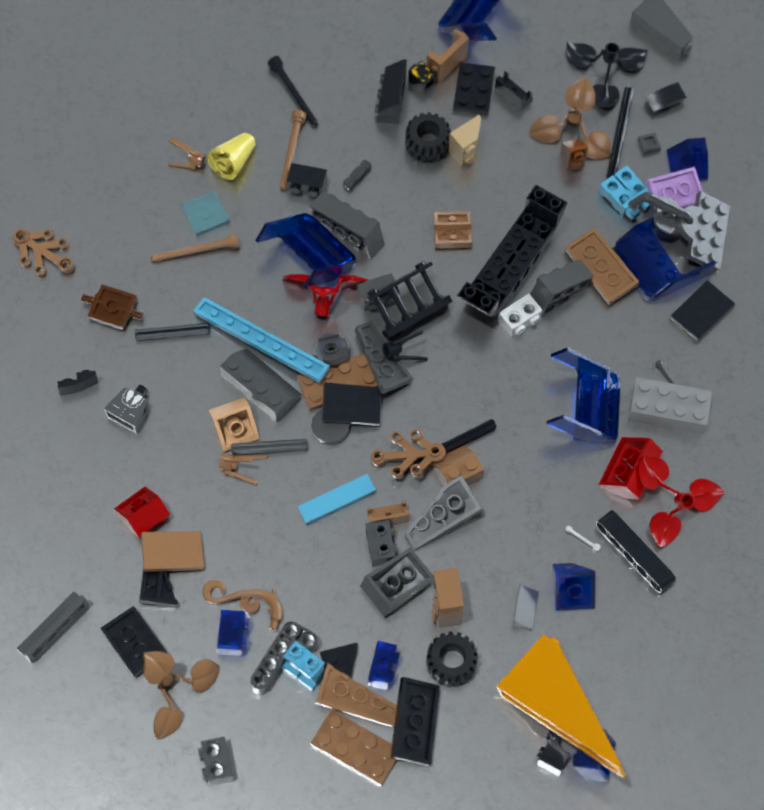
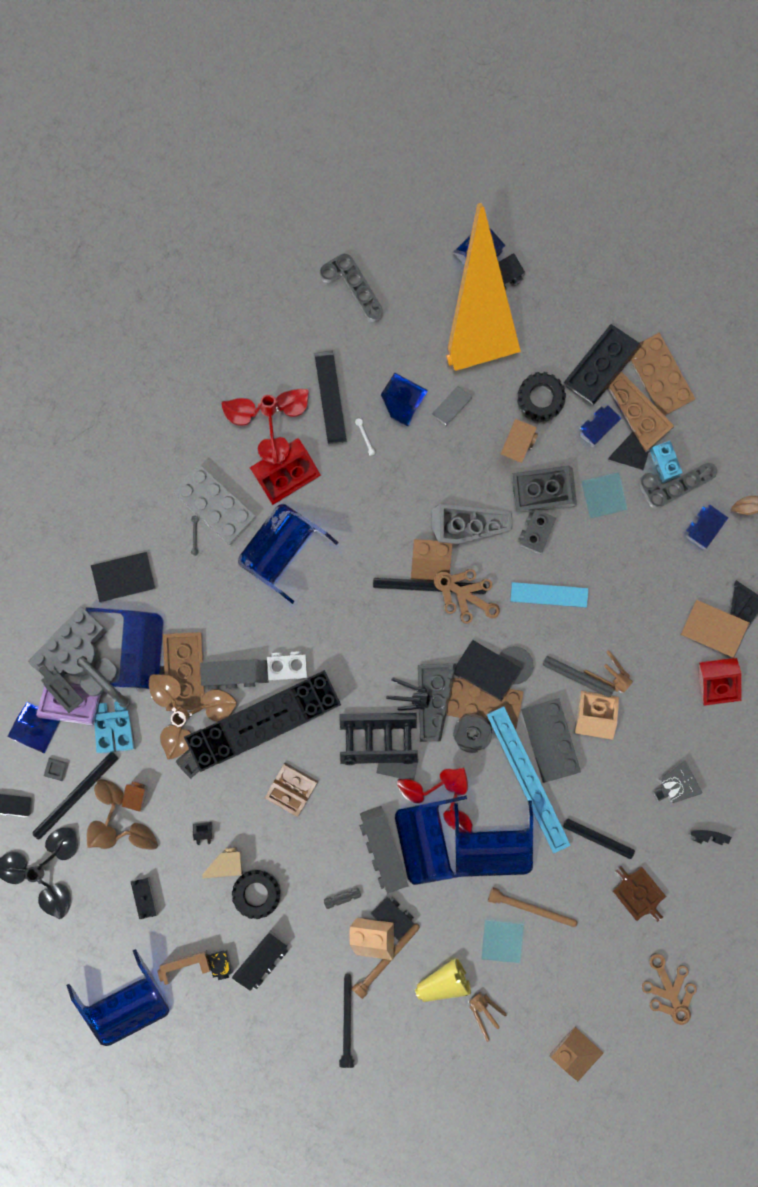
camera: 150 degrees left, 20 degrees up
medium nougat plant [202,580,283,631] -> none
medium nougat hinge [366,501,409,526] -> none
black plate [453,62,495,116] -> none
none -> dark grey hinge [38,664,84,713]
none -> medium nougat plant [149,674,237,760]
none -> black tile [193,822,213,845]
none -> dark grey beam [320,253,383,322]
none -> light nougat slope [350,918,394,960]
none -> clear blue windscreen [454,800,533,877]
none -> medium nougat slope [549,1027,603,1082]
none -> clear light blue tile [581,472,628,519]

